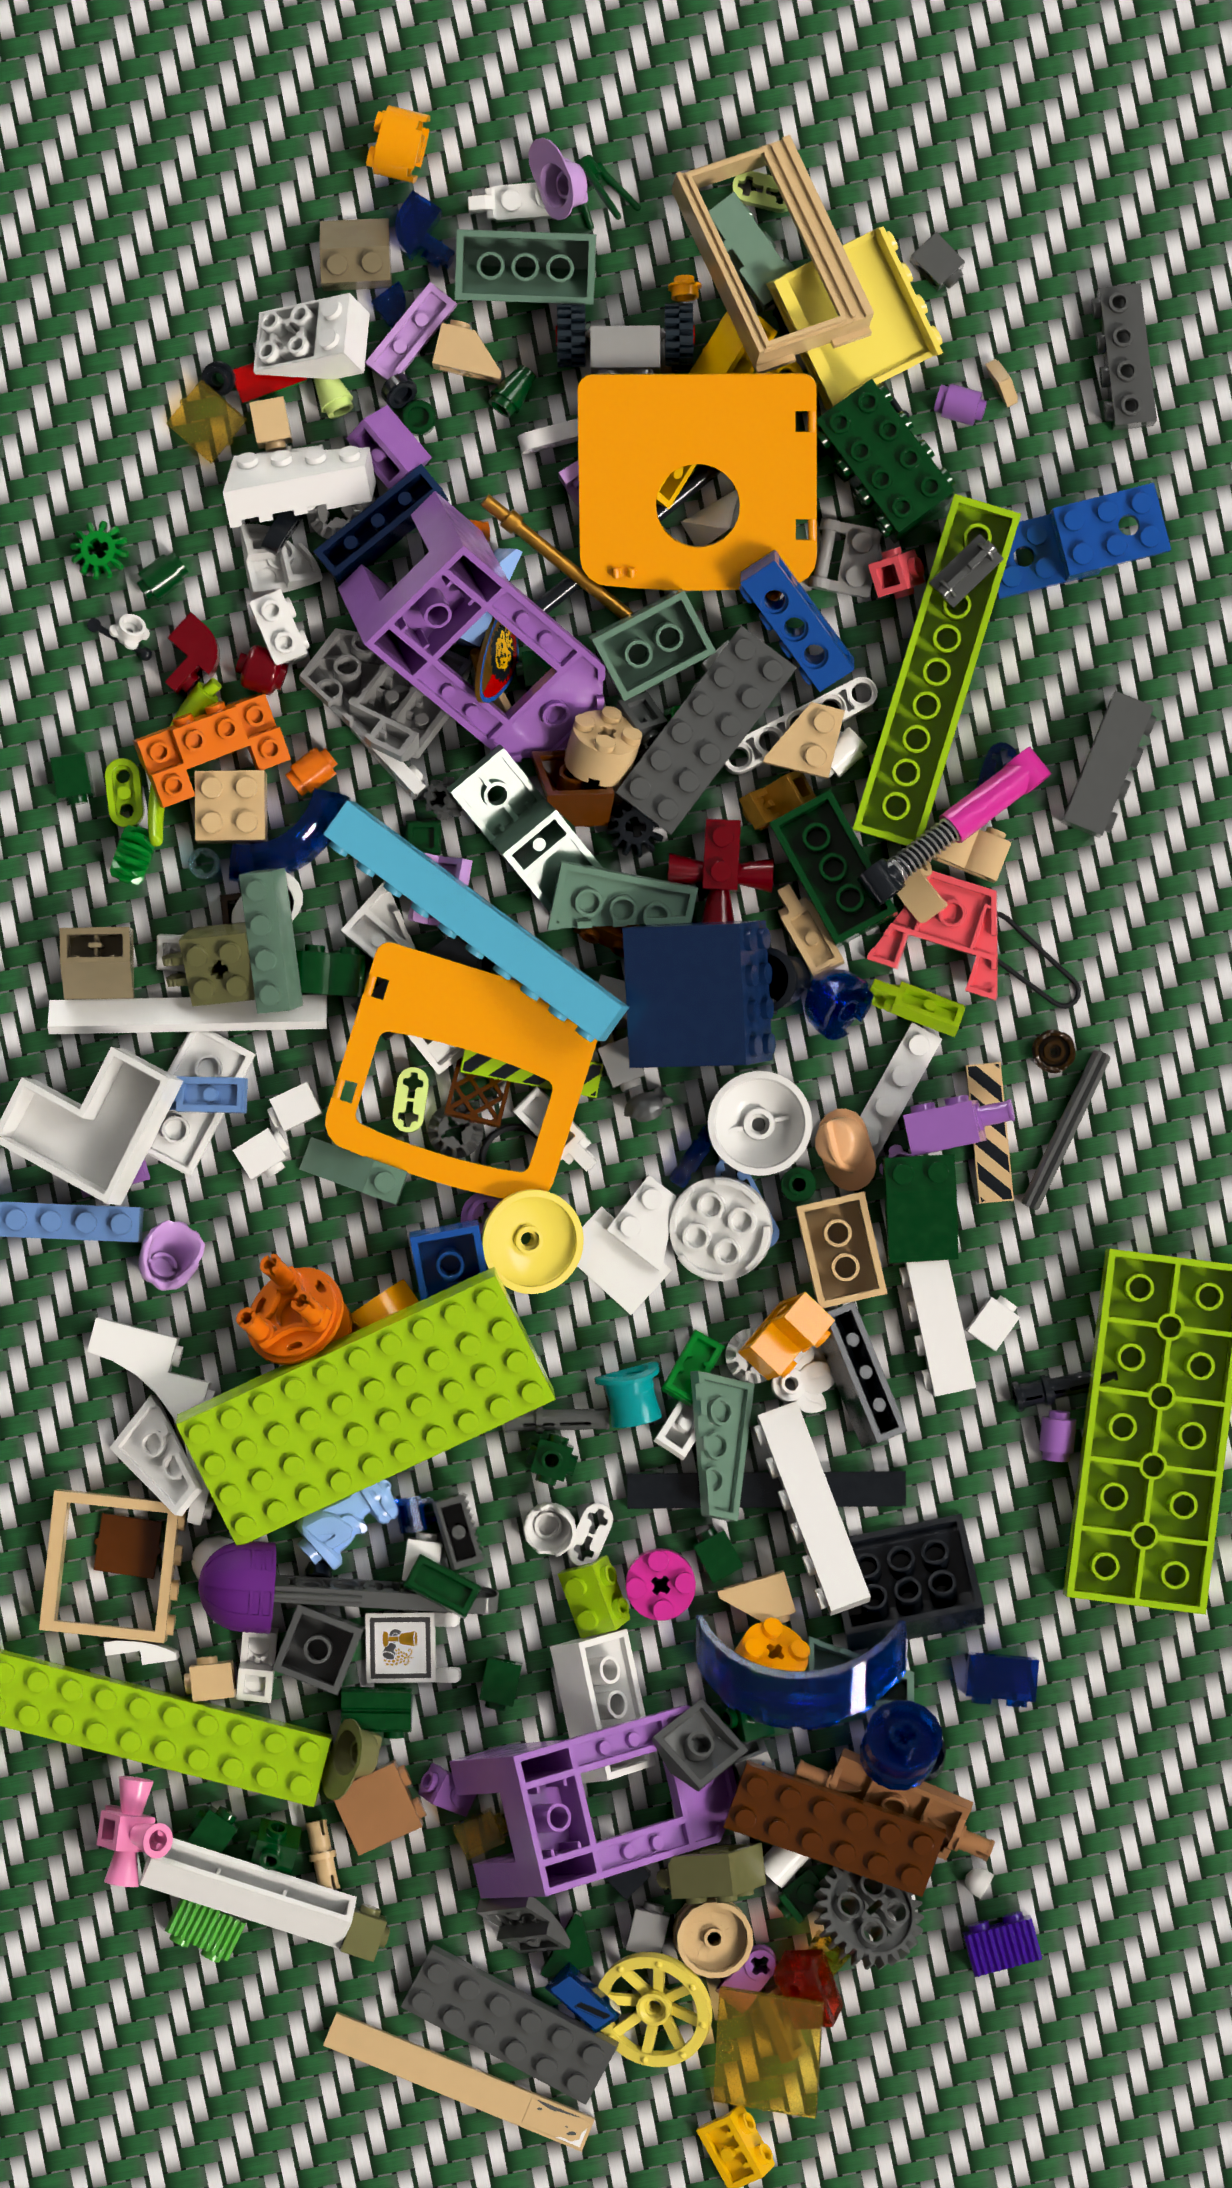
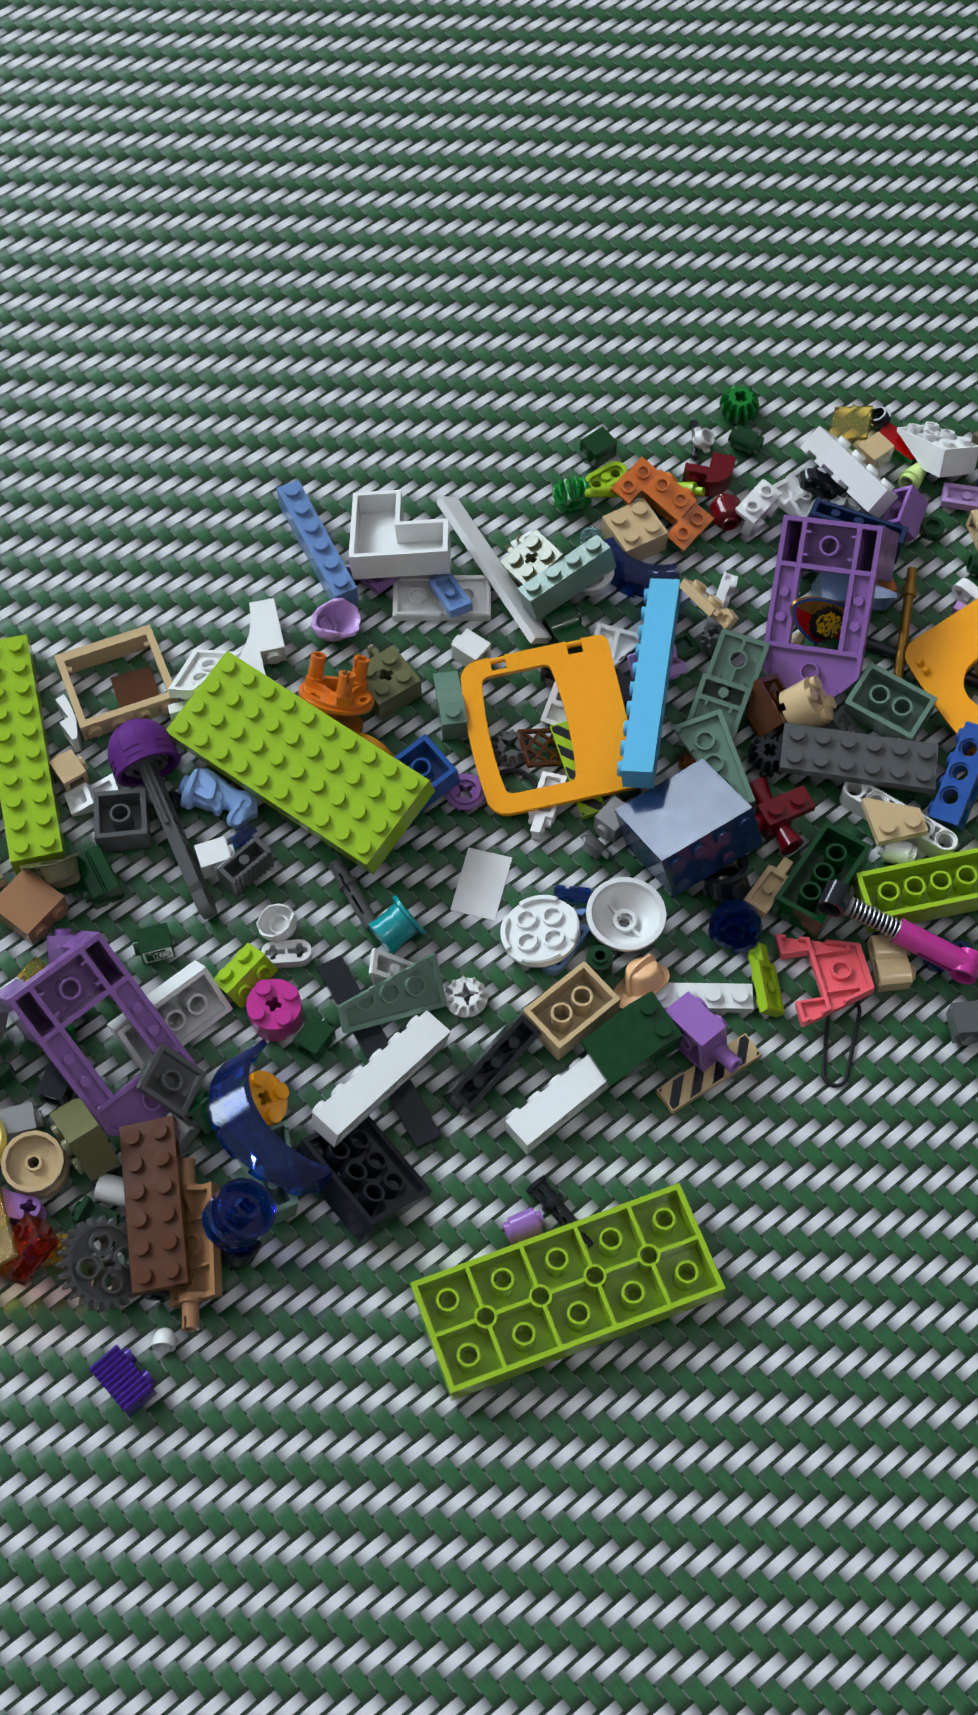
camera: 60 degrees right, 25 degrees down
dark tan slope [59,927,134,1000] -> none
white brick [232,1128,289,1180] -> none
orange brick [285,746,338,796] -> none
light grey wedge [299,628,473,762] -> none
white flag [365,1612,461,1683] -> none
black tile [381,373,417,409] -> none
yellowish green beam [393,1067,429,1133] -> none
dark green tile [403,1554,482,1619] -> none
light yellow dish [481,1189,584,1294] -> none
dark green brick [526,1433,578,1486] -> none
white wing [606,1175,676,1271] -> none
green plate [661,1329,725,1407] -> none
tan slope [717,1570,796,1623] -> none
light orange brick [738,1292,835,1380] -> none
pearl gold brick [739,771,816,831] -> none
white plate [771,1346,835,1413] -> none
tan panel [897,861,948,923] -> none
clear blue brick [964,1652,1039,1707] -> none
white brick [965,1295,1020,1351] -> none
dark grey axle [1022,1050,1110,1210] -> none
dark brown plate [1032,1029,1076,1073] -> none
none -> olive hinge [351,644,422,720]
none -> tan hinge [679,579,739,630]

